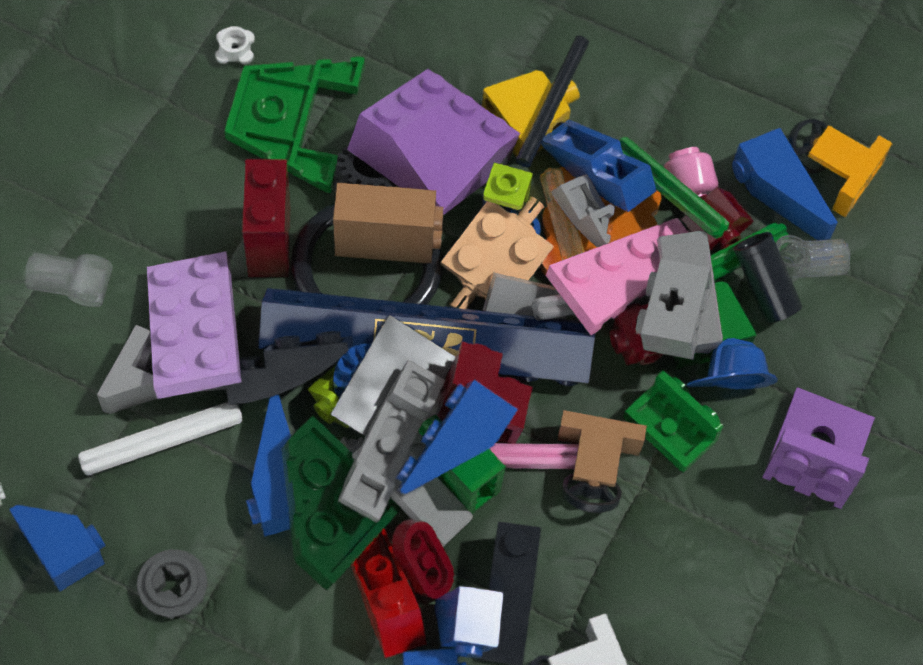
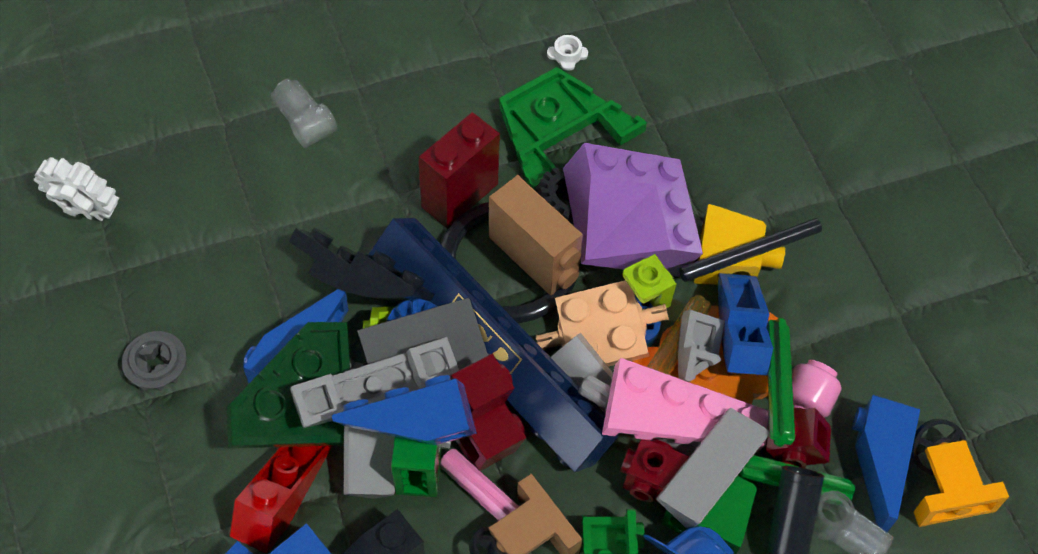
camera: 45 degrees right, 5 degrees down
blue slope [9,505,105,591] -> none
white axle [79,402,242,475] -> none
light grey slope [97,325,157,414] -> none
lavender plate [147,251,241,399] -> none
dark red plate [392,520,454,599] -> none
light grey brick [636,258,712,360] -> none

